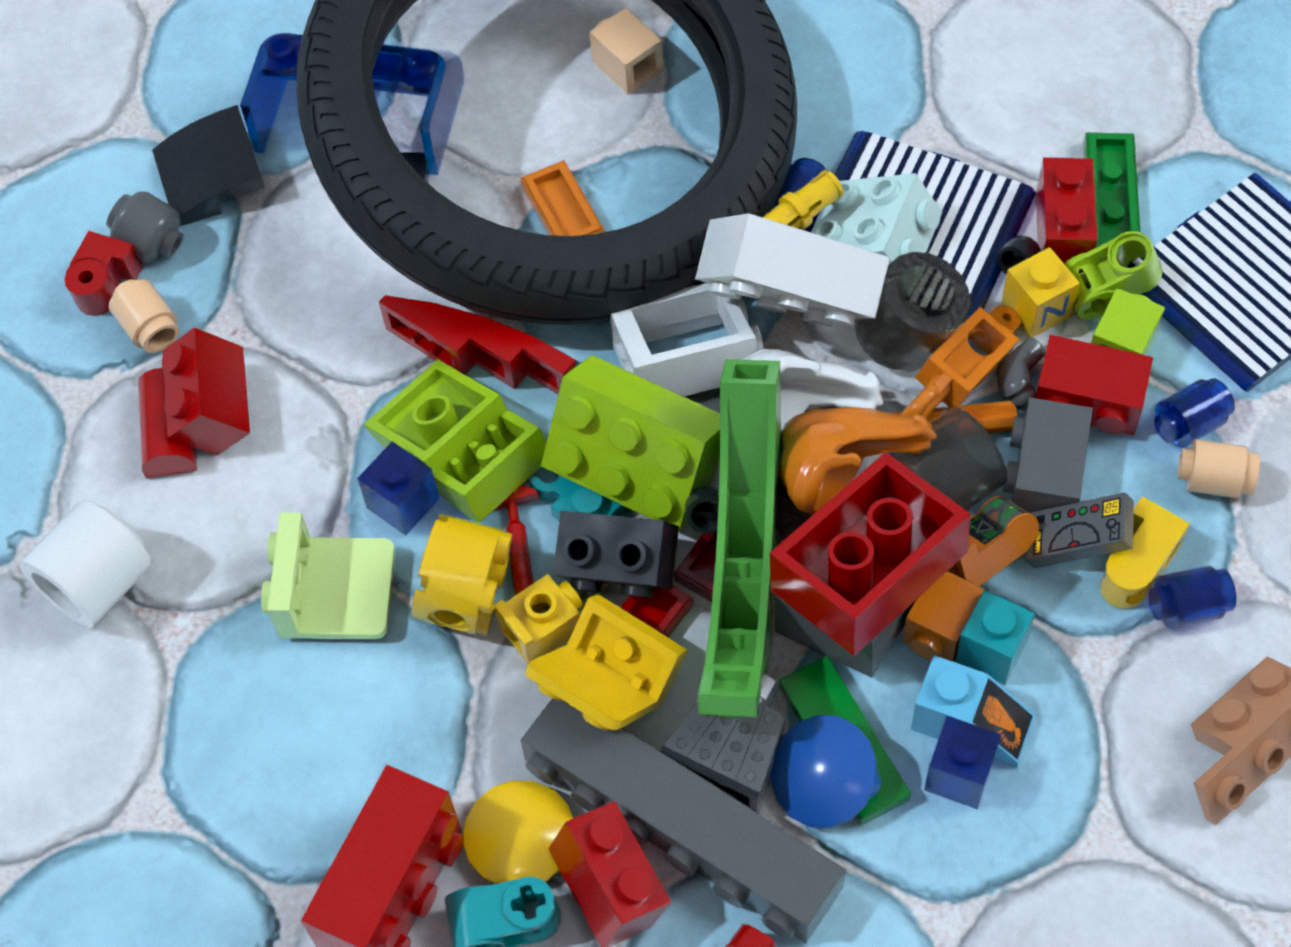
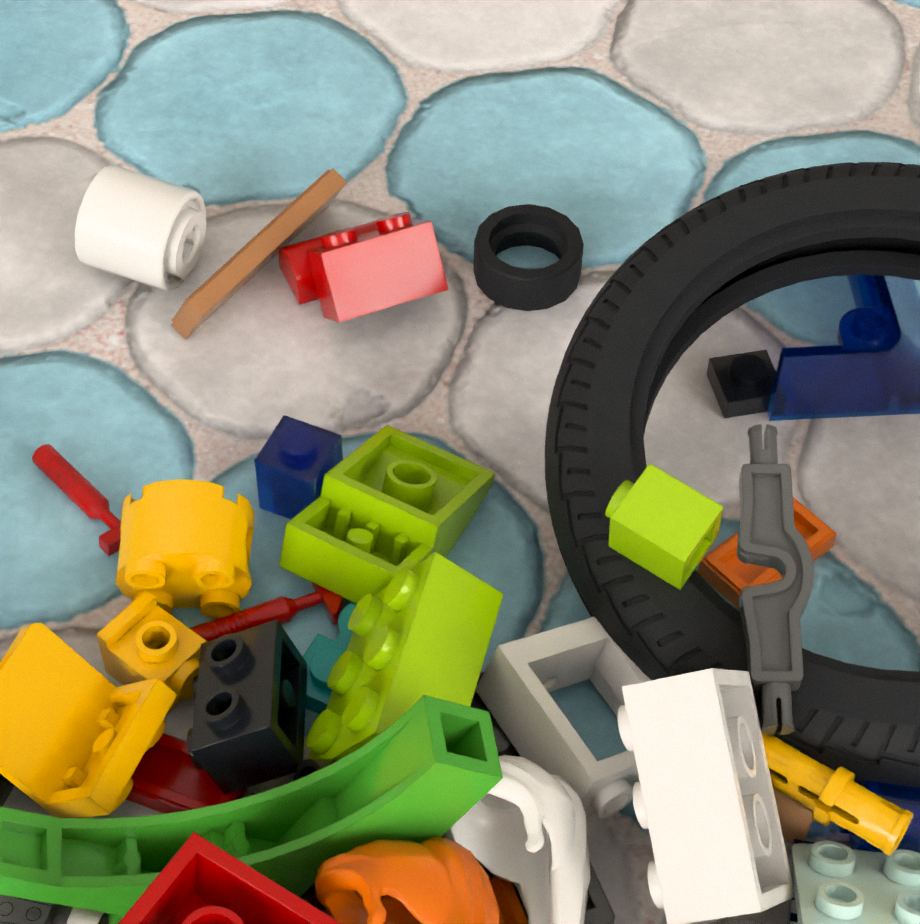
camera: 70 degrees right, 10 degrees down
red leg [64,231,144,316] -> none
dark grey head [106,191,184,264] -> none
light nougat brick [109,279,179,353] -> none
black slope [152,105,265,227] -> none
yellowish green bracket [261,512,395,639] -> none
red slope [379,295,577,395] -> none
none -> red piece [32,444,121,556]
none -> medium nougat tile [171,169,347,339]
none -> black tyre [473,204,584,311]
none -> lime brick [605,463,723,590]
none -> dark grey piece [736,424,814,735]

